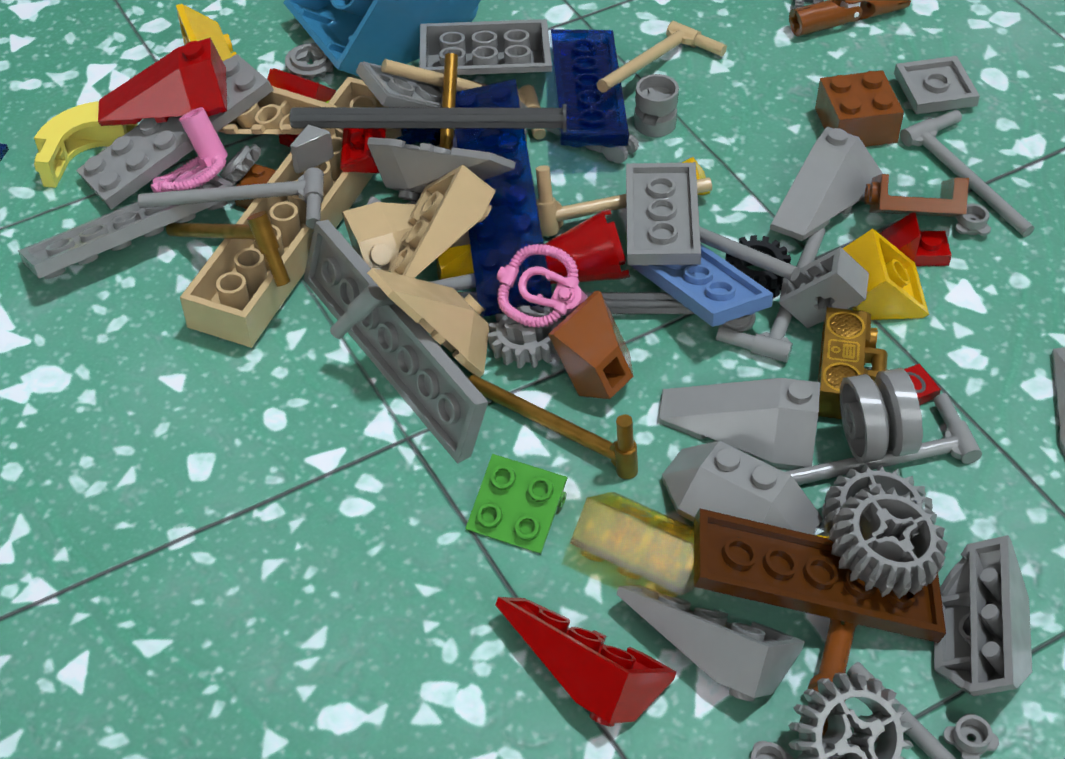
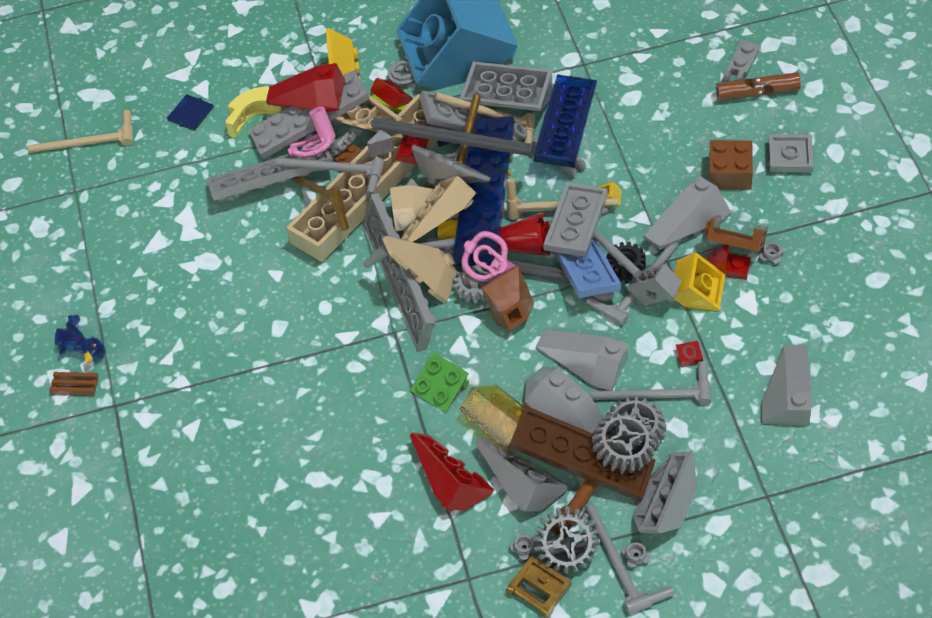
camera: 20 degrees right, 5 degrees up
pearl gold bar [469,375,638,479] -> none
tan bar [597,21,727,93] -> none
light grey wheel [634,74,679,137] -> none
pearl gold piece [818,307,888,419] -> none
light grey wheel [839,368,923,463] -> none
light grey bar [900,109,1034,237] -> none

